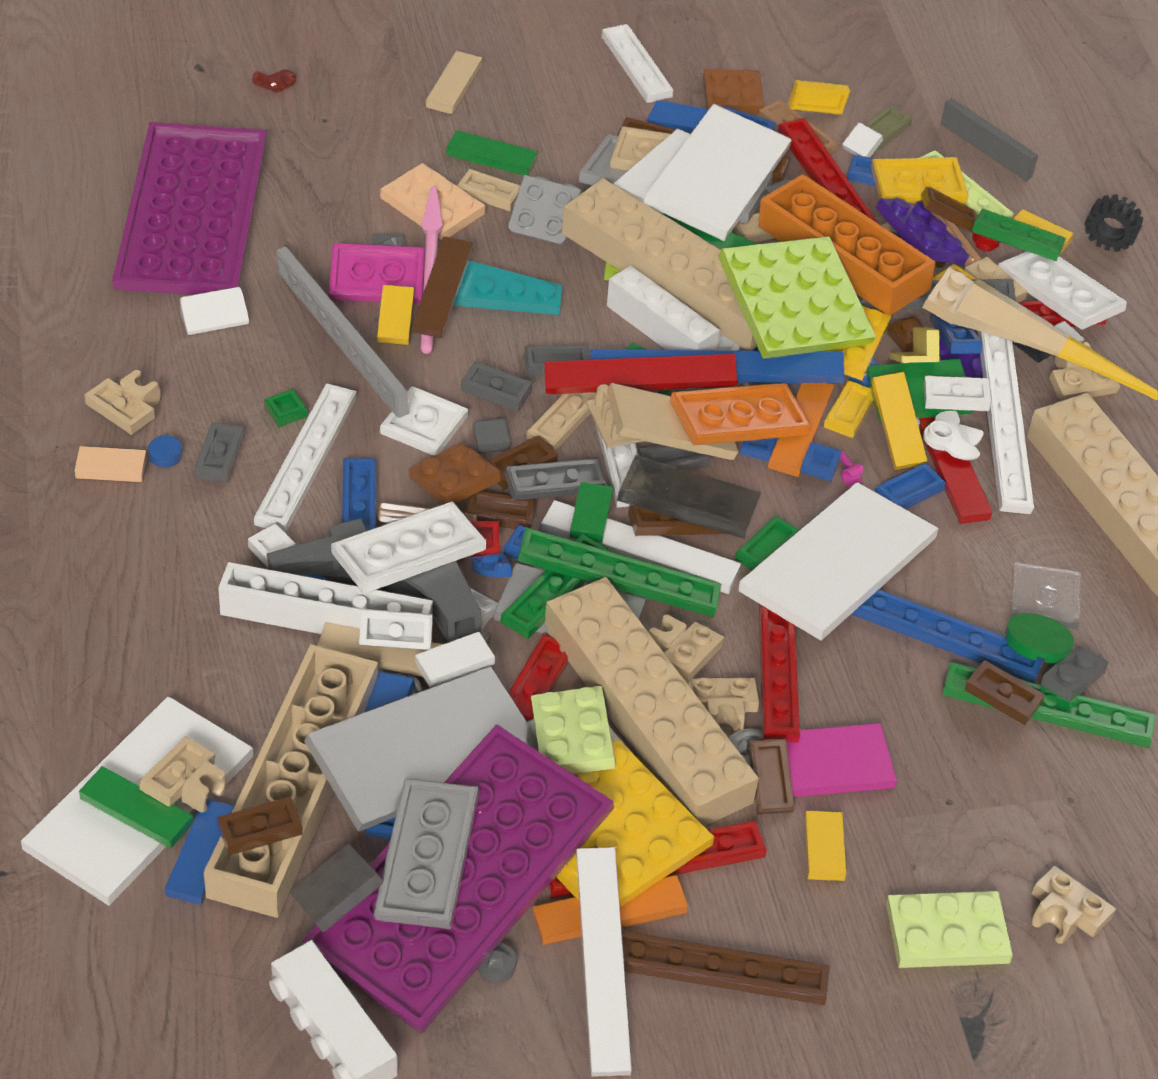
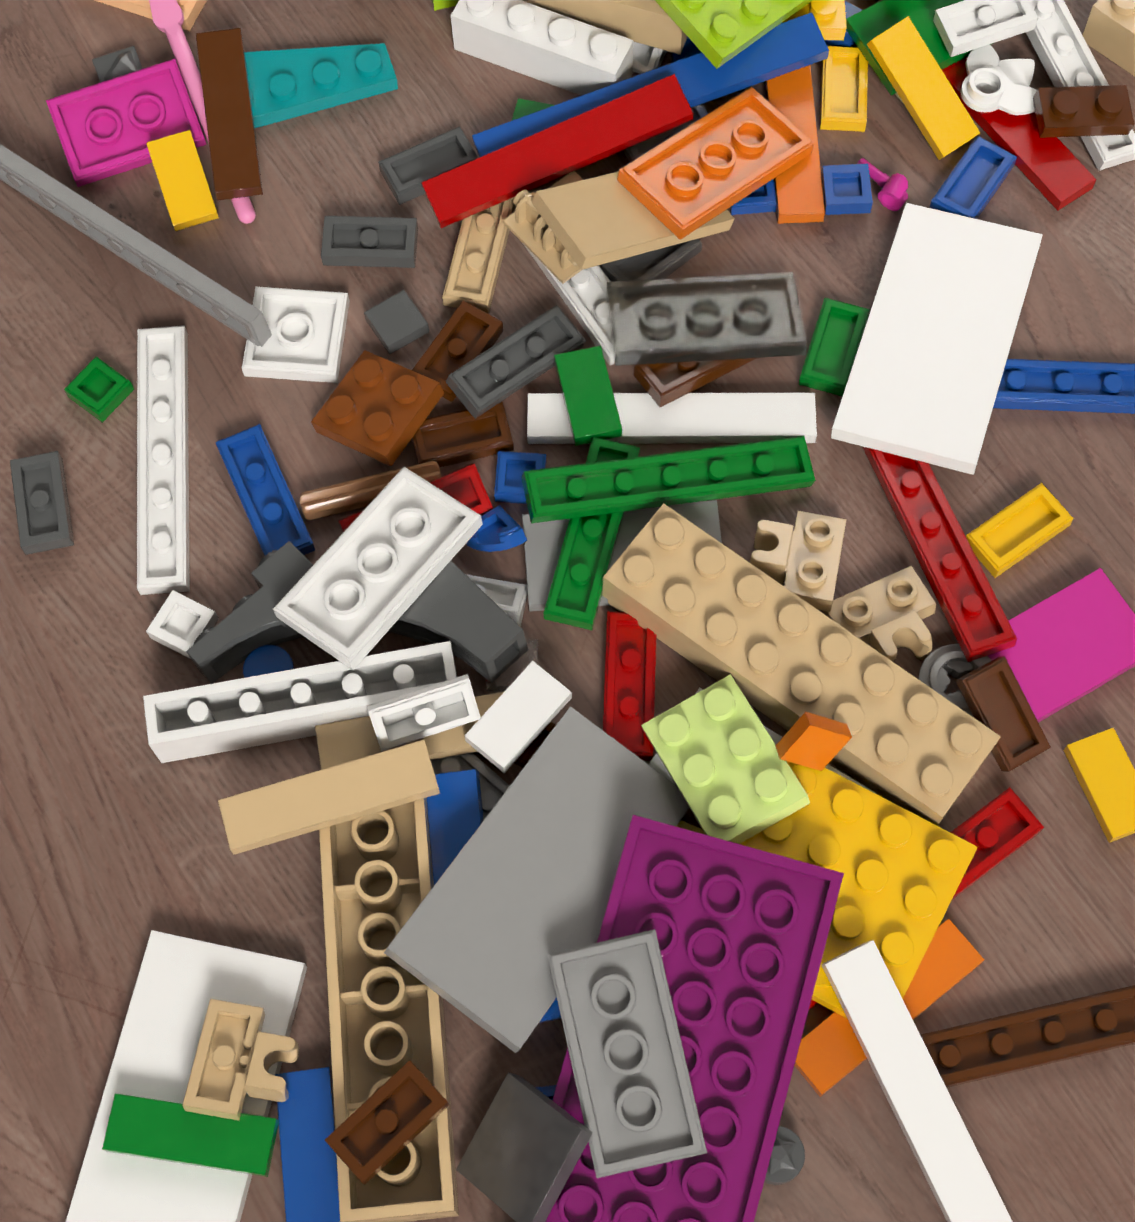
camera: 15 degrees left, 20 degrees up
none -> tan tile [218,739,440,855]
none -> orange tile [775,711,852,771]
none -> yellow tile [966,483,1074,578]
none -> reddish brown plate [1033,85,1134,138]

